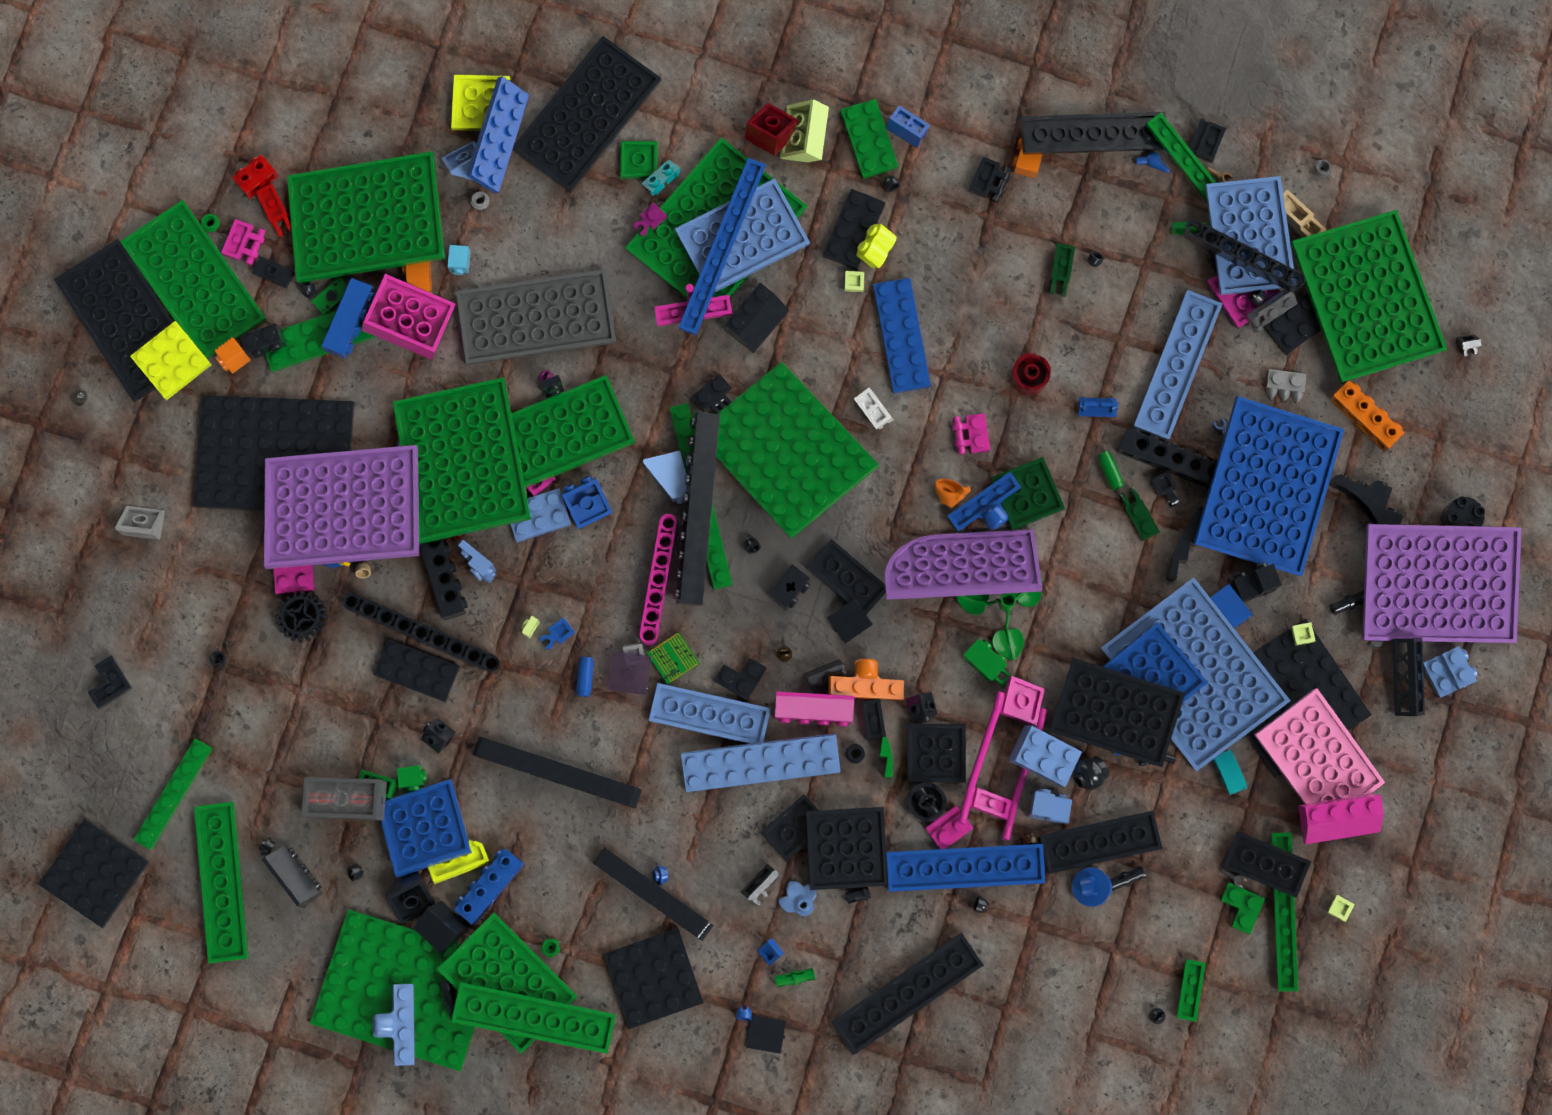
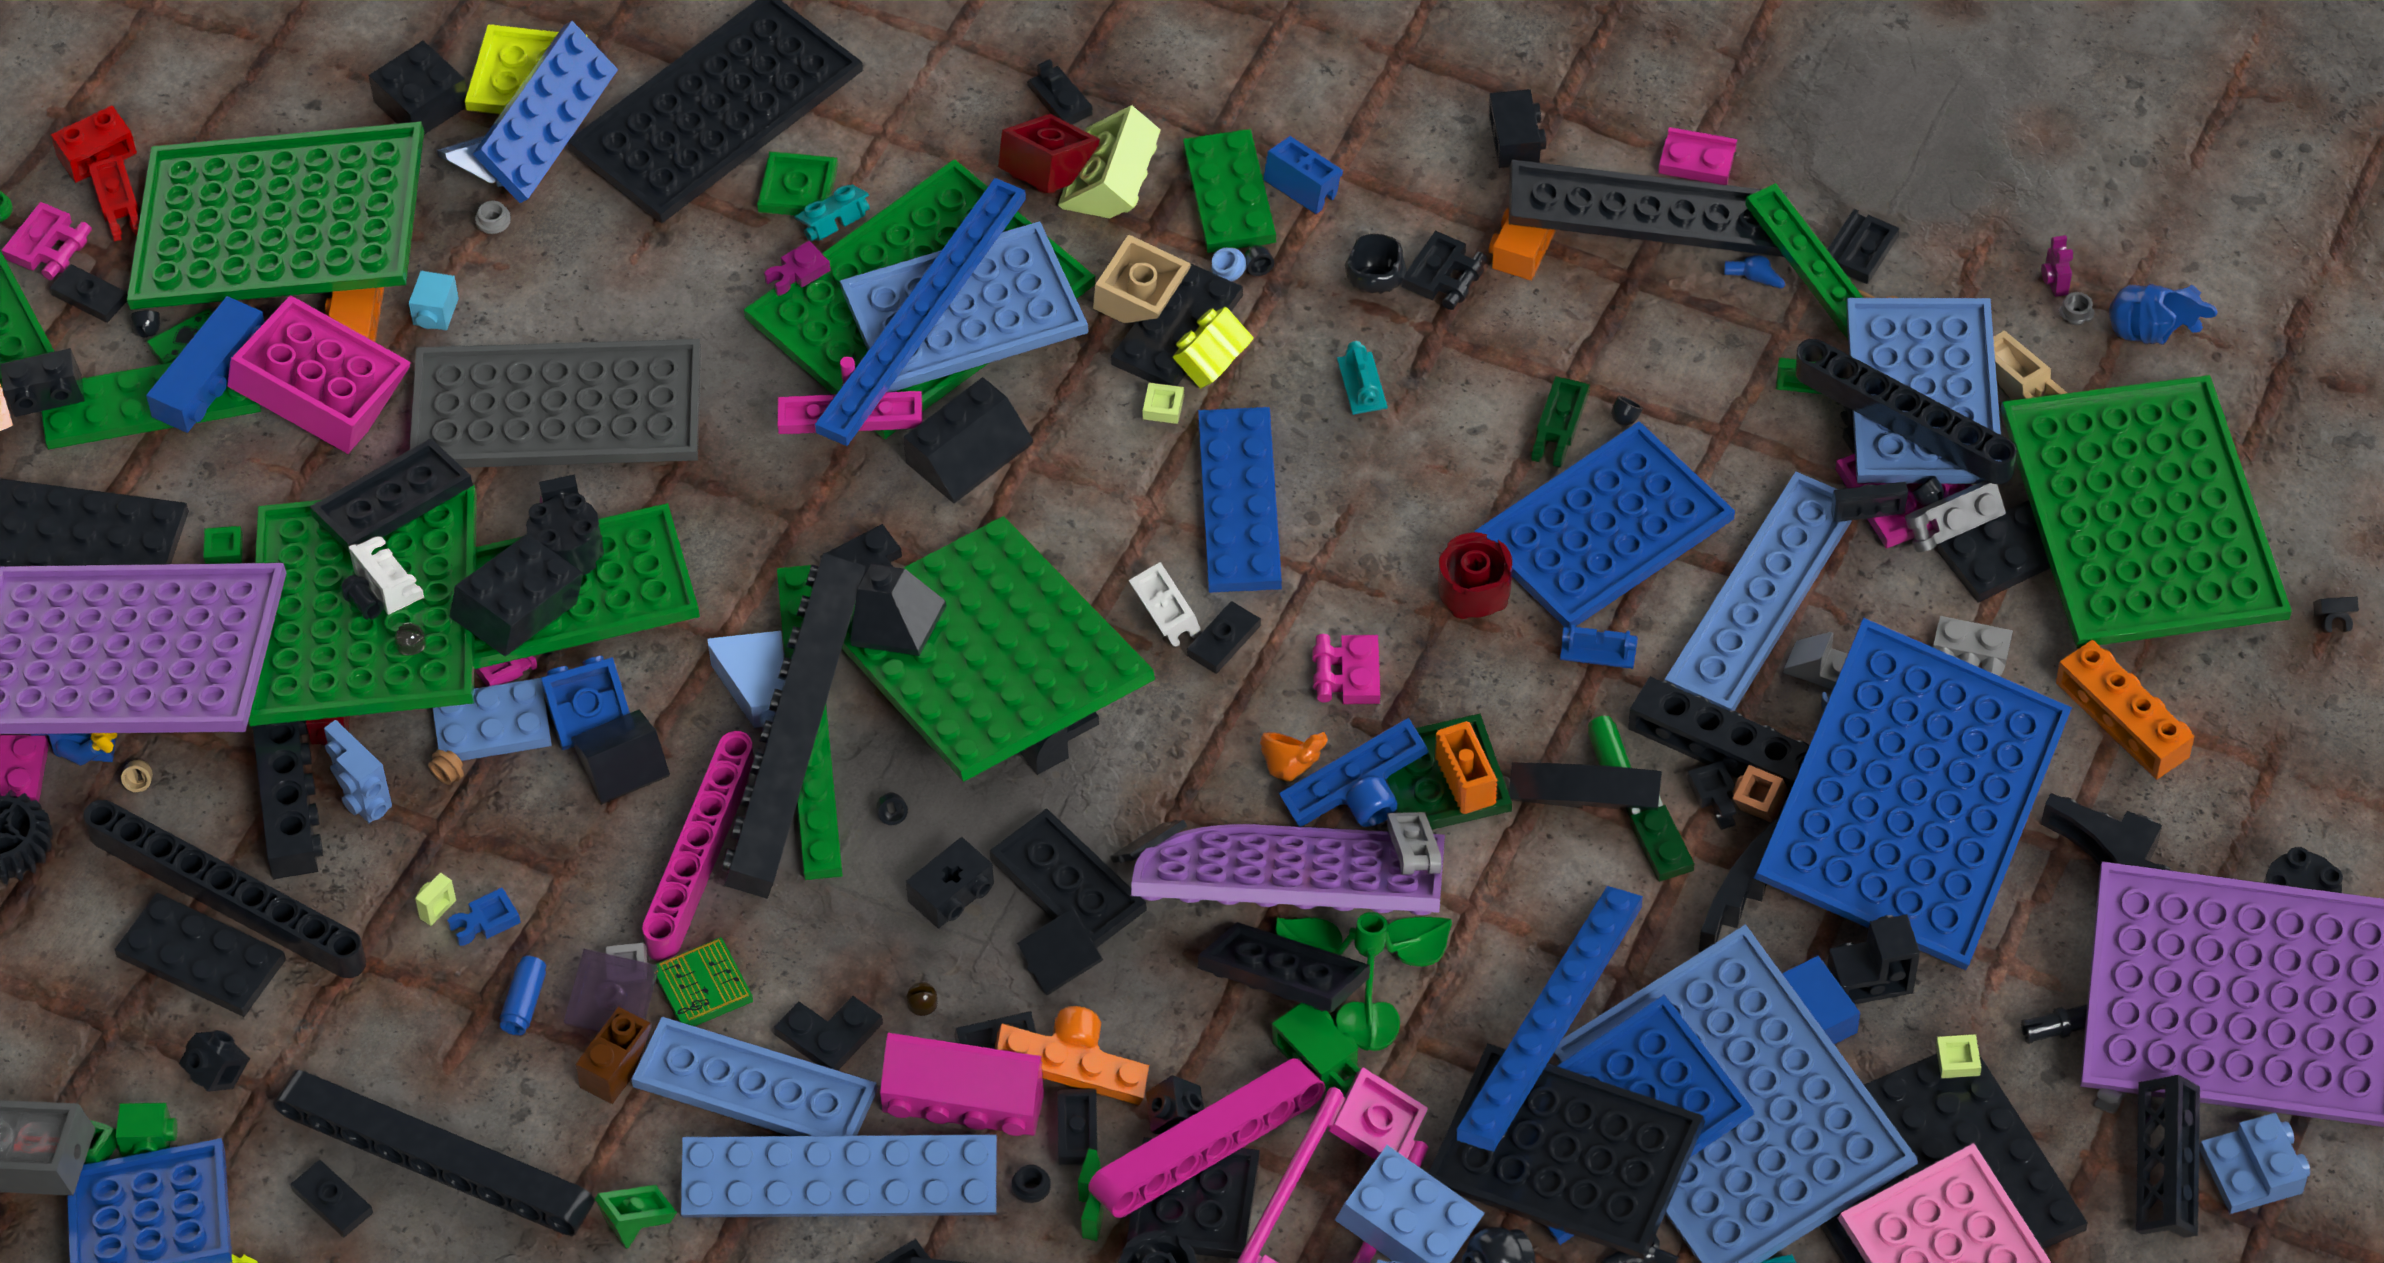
camera: 10 degrees right, 25 degrees down
none -> green plate [204,526,243,564]
none -> black plate [290,1160,373,1238]
none -> black plate [310,438,473,553]
none -> black pin [341,575,384,620]
none -> white hinge [349,537,424,615]
none -> black brick [368,40,467,135]
none -> clear smoke hinge [395,622,426,655]
none -> medium nougat plate [429,750,464,785]
none -> black brick [449,533,583,657]
none -> black brick [526,493,604,576]
none -> black slope [571,709,670,805]
none -> reddish brown slope [575,1006,651,1105]
none -> green slope [595,1185,677,1249]
none -> black slope [850,564,947,656]
none -> black plate [1027,59,1093,125]
none -> dark pink beam [1088,1058,1326,1218]
none -> tan slope [1093,234,1191,323]
none -> black piece [1110,820,1187,863]
none -> black plate [1187,601,1261,674]
none -> black plate [1198,922,1370,1012]
none -> light blue plate [1212,247,1246,281]
none -> teal hinge [1337,341,1388,415]
none -> black hair [1345,233,1406,294]
none -> light grey plate [1387,812,1441,875]
none -> orange brick [1435,721,1498,814]
none -> blue plate [1457,886,1642,1152]
none -> blue plate [1474,421,1735,628]
none -> black brick [1489,89,1546,168]
none -> black slope [1509,762,1662,811]
none -> dark pink plate [1659,127,1737,185]
none -> nougat brick [1733,765,1789,823]
none -> light grey slope [1783,632,1848,689]
none -> black plate [1831,482,1908,522]
none -> magenta plate [2041,235,2073,297]
none -> blue piece [2109,284,2218,345]

